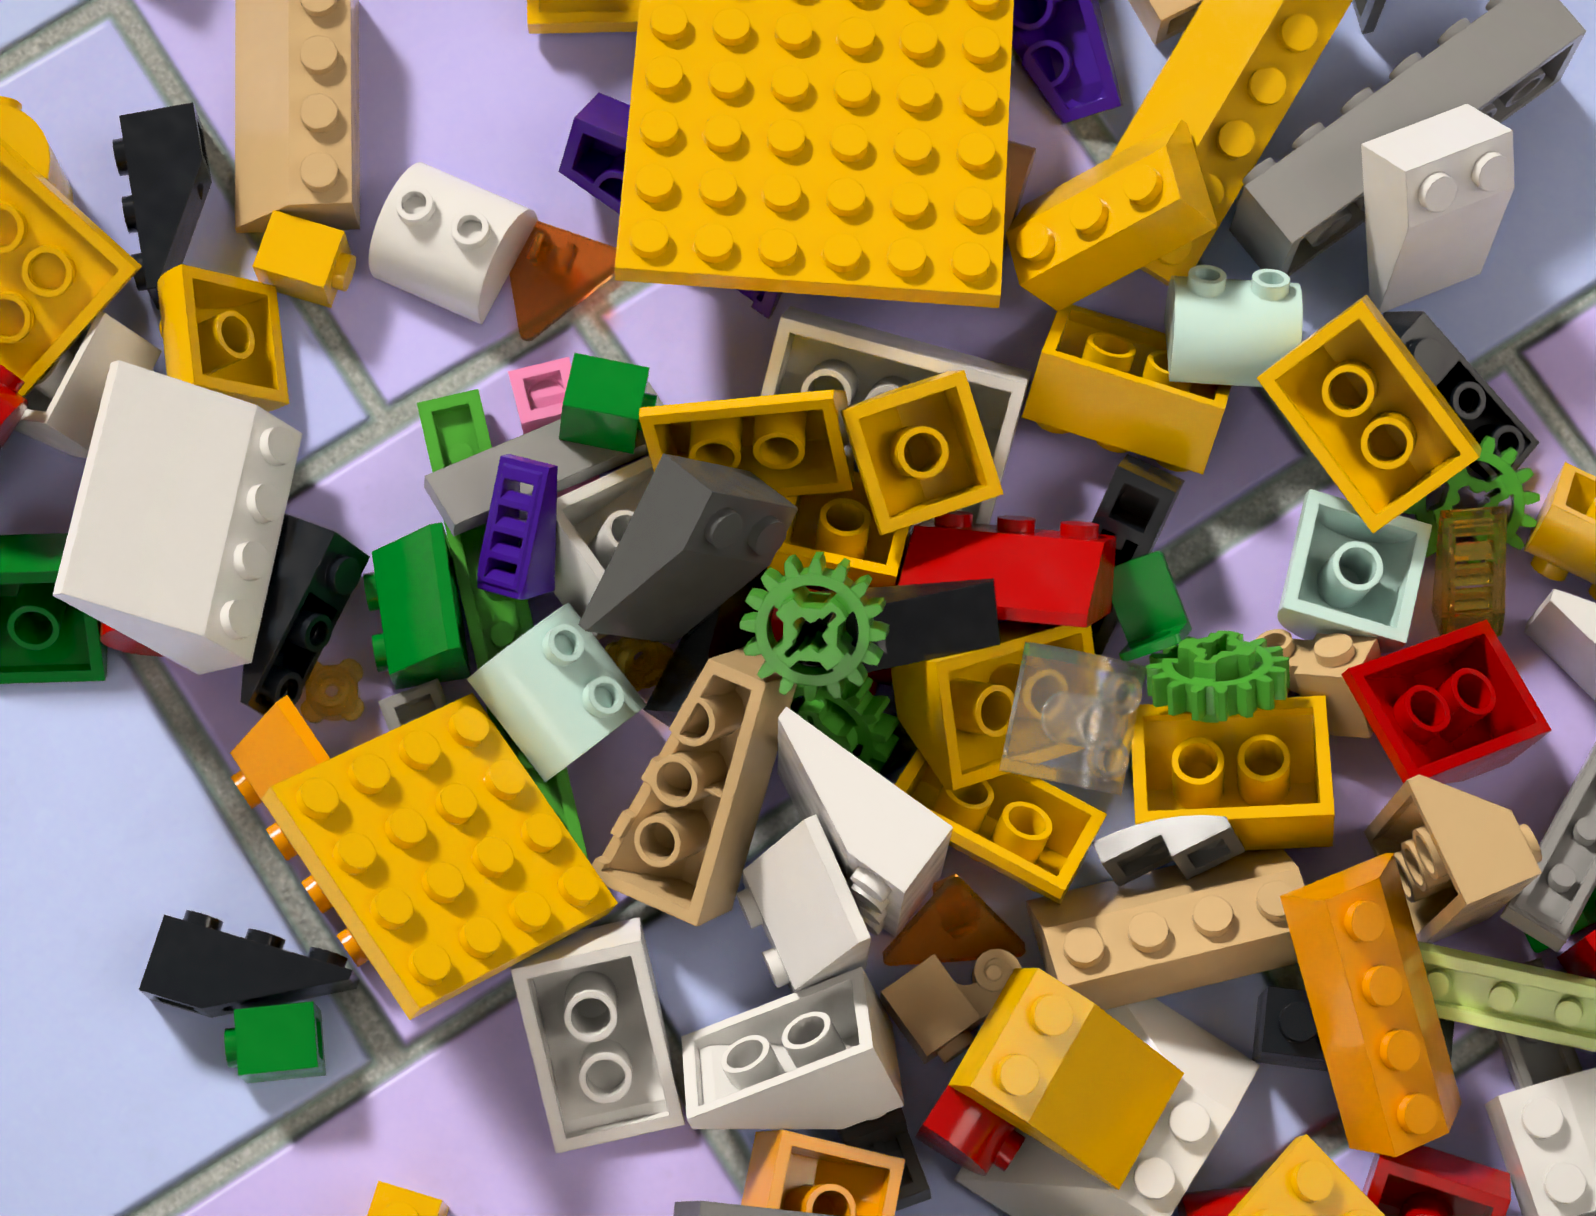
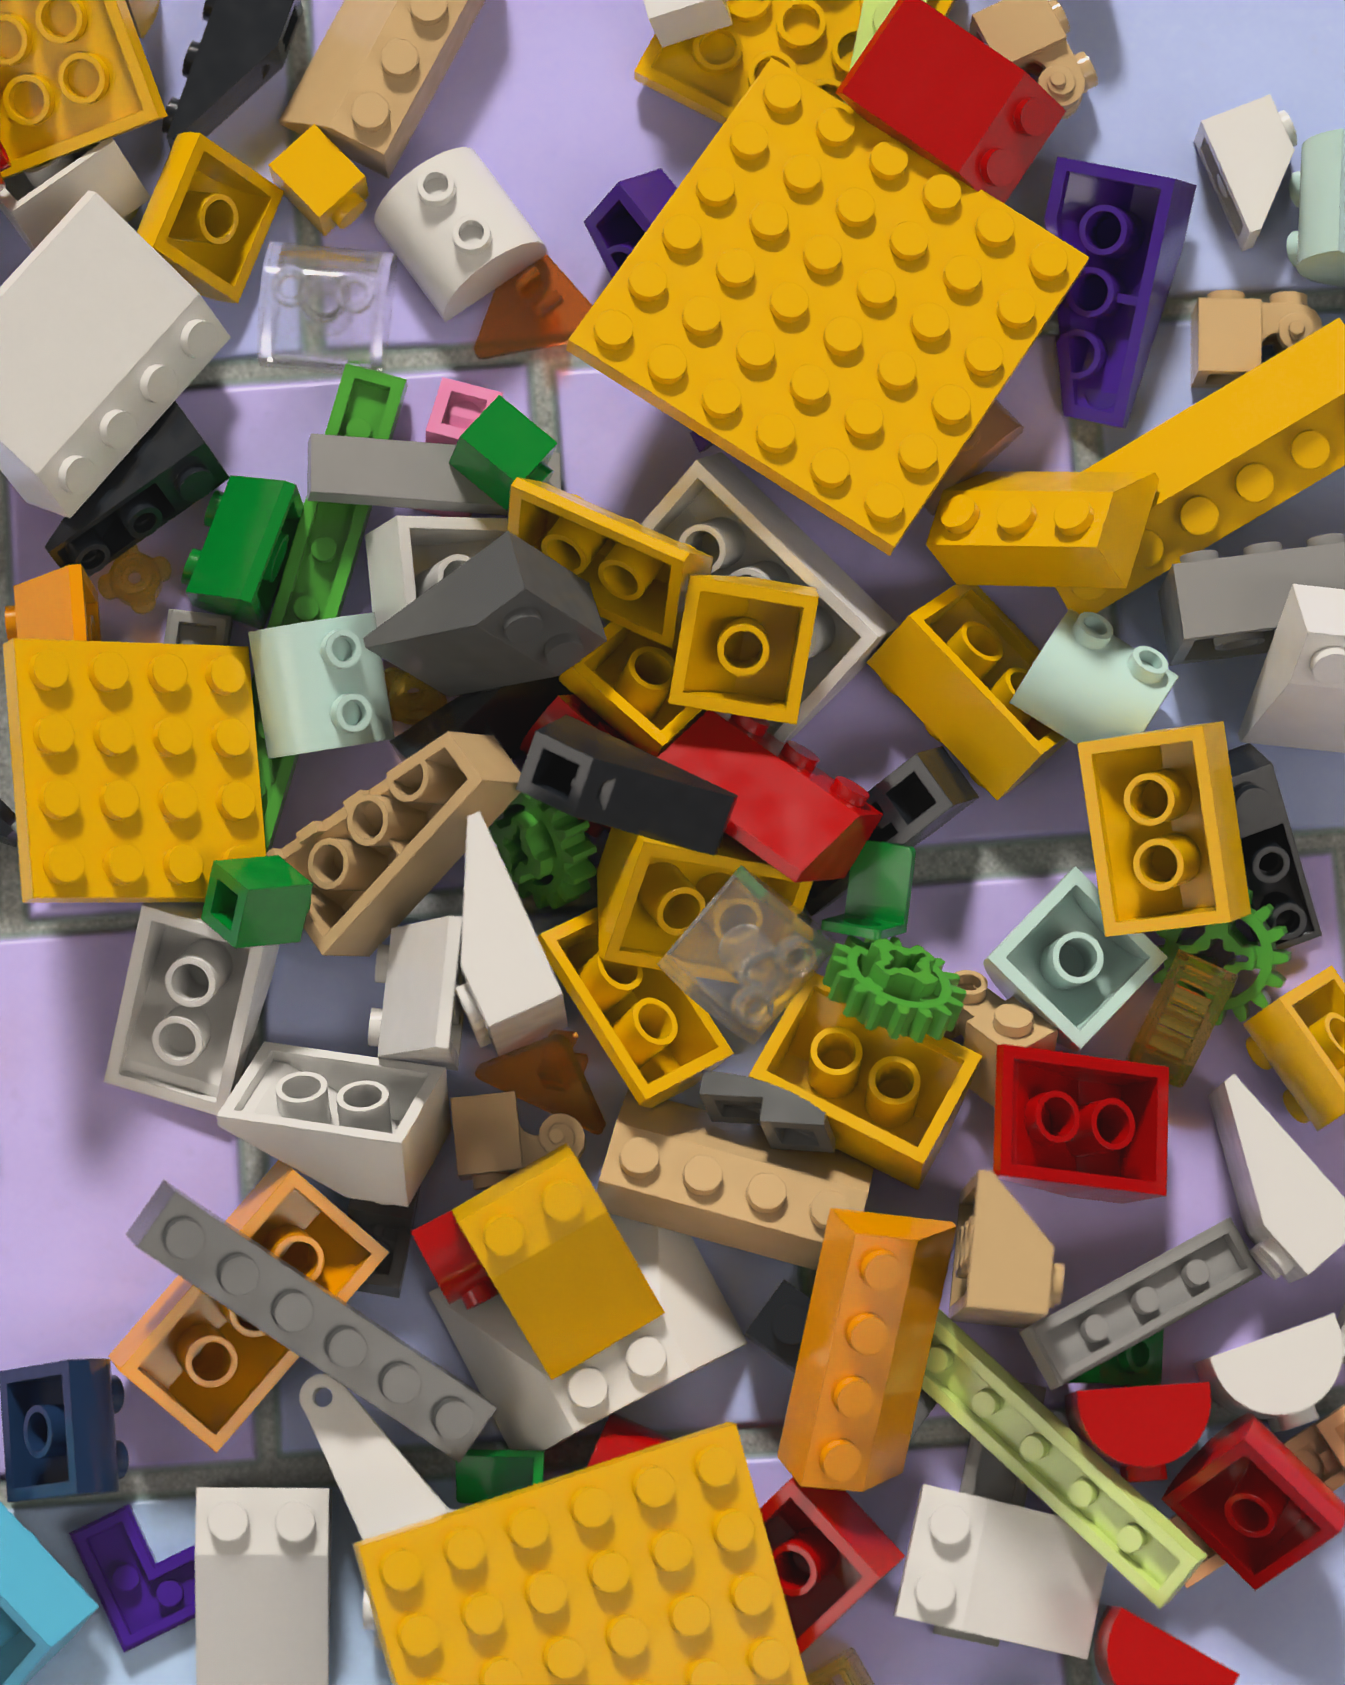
camera: 30 degrees right, 5 degrees up
dark purple slope [477,454,558,600] -> none
bright green gear [740,552,890,702] -> none
none -> green brick [201,855,313,949]
none -> clear brick [257,241,398,375]

